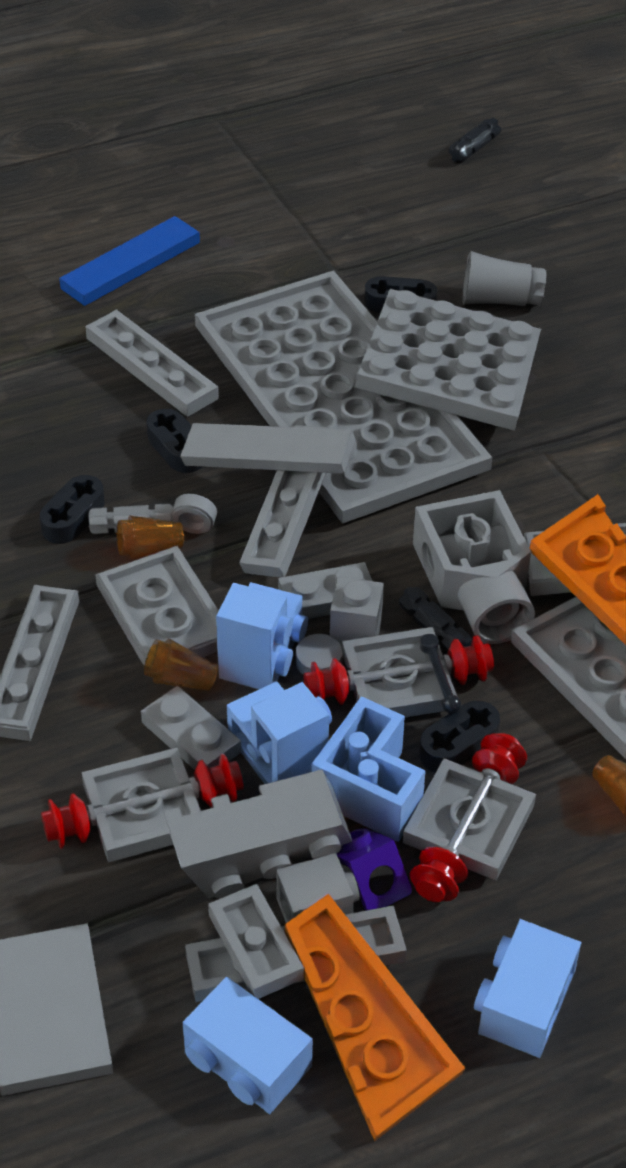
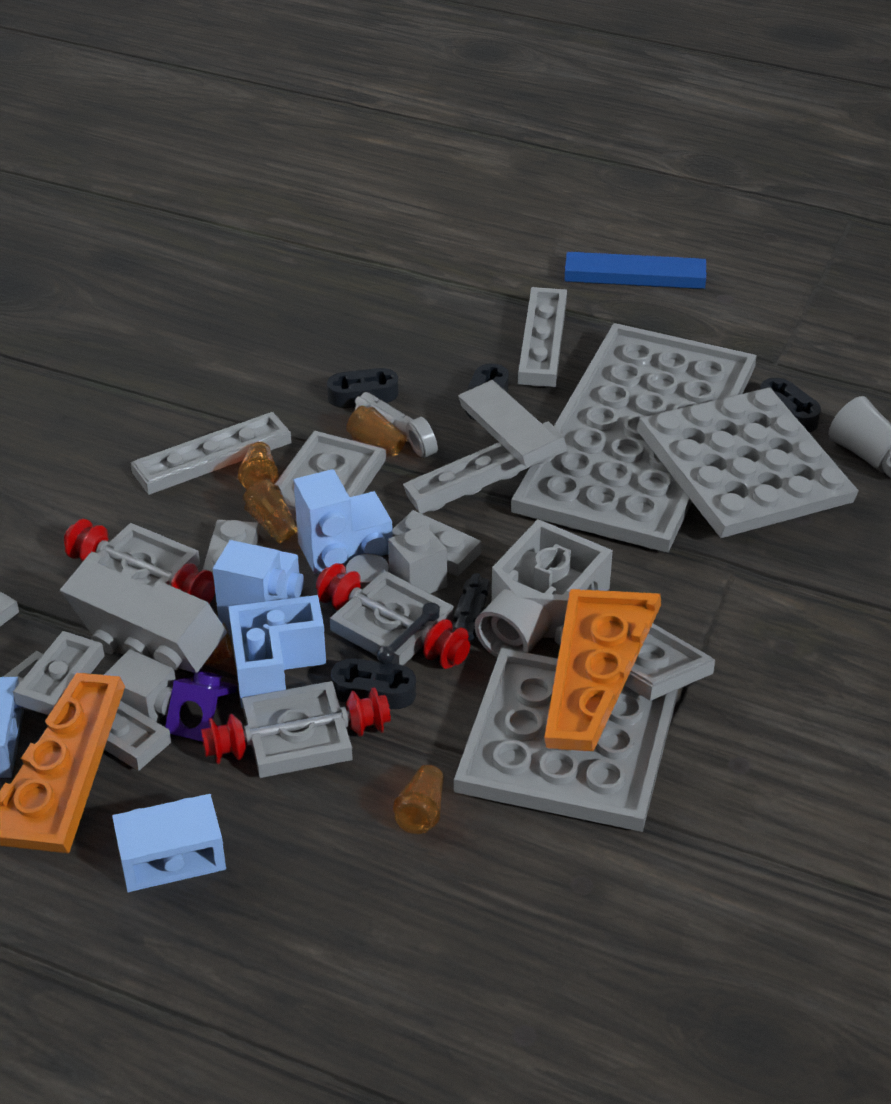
camera: 50 degrees right, 5 degrees down
none -> clear orange cone [238,442,278,494]

